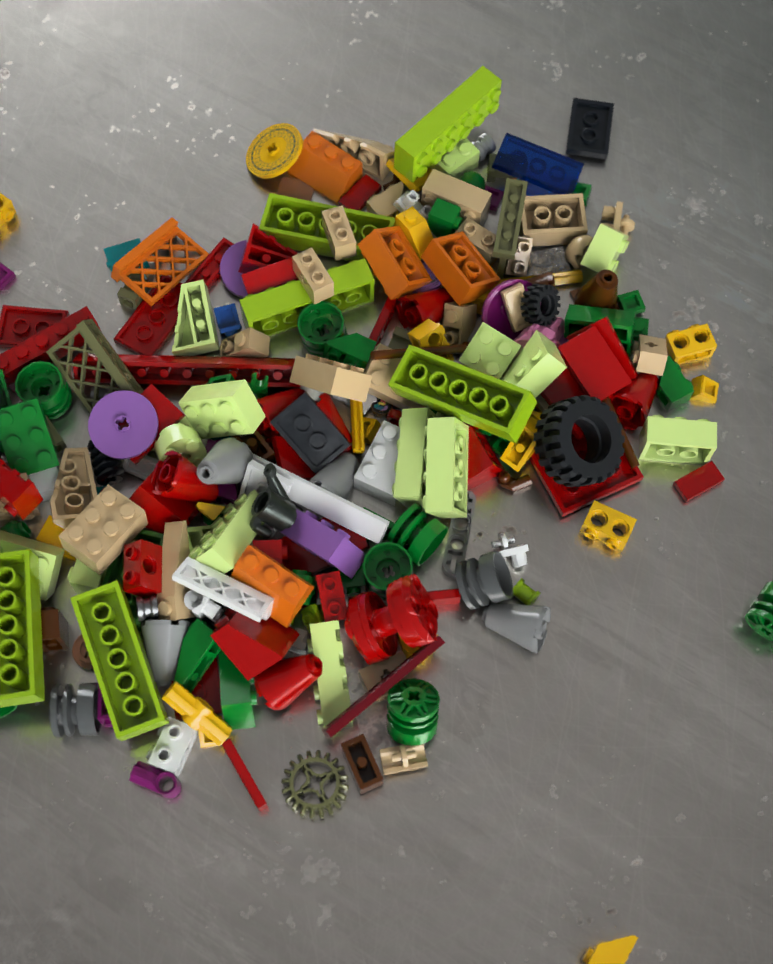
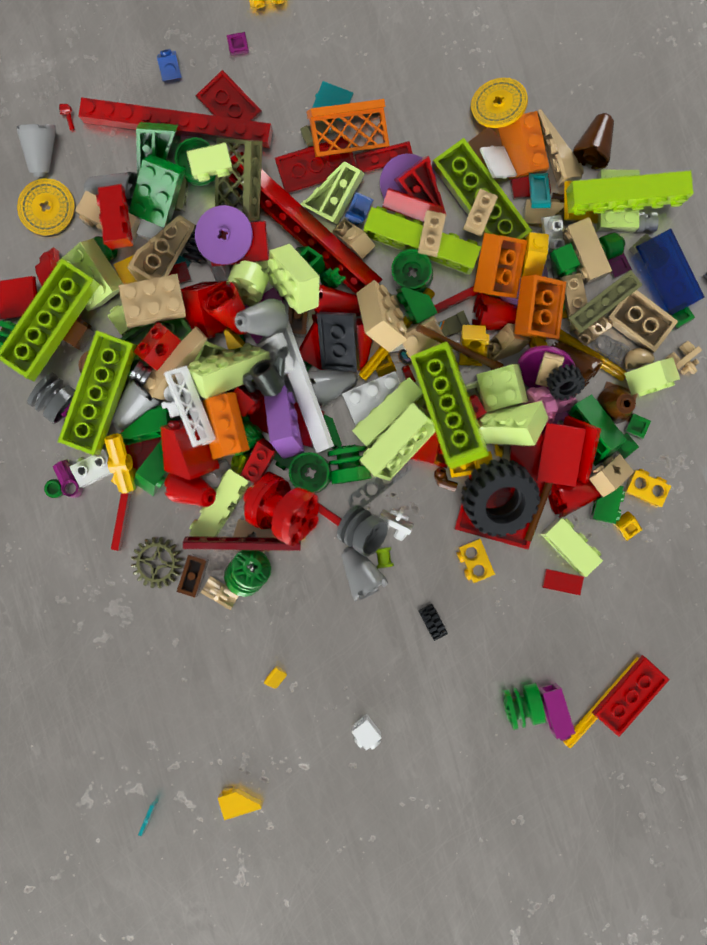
camera: 50 degrees right, 20 degrees up
none -> green plate [44,479,63,498]
none -> yellowish green brick [187,143,233,182]
none -> yellow slope [264,666,287,689]
none -> white brick [352,714,382,750]
none -> black tyre [418,603,448,641]
none -> white piece [479,145,517,179]
none -> teal tile [528,173,551,208]
none -> reddish brown cone [573,113,614,169]

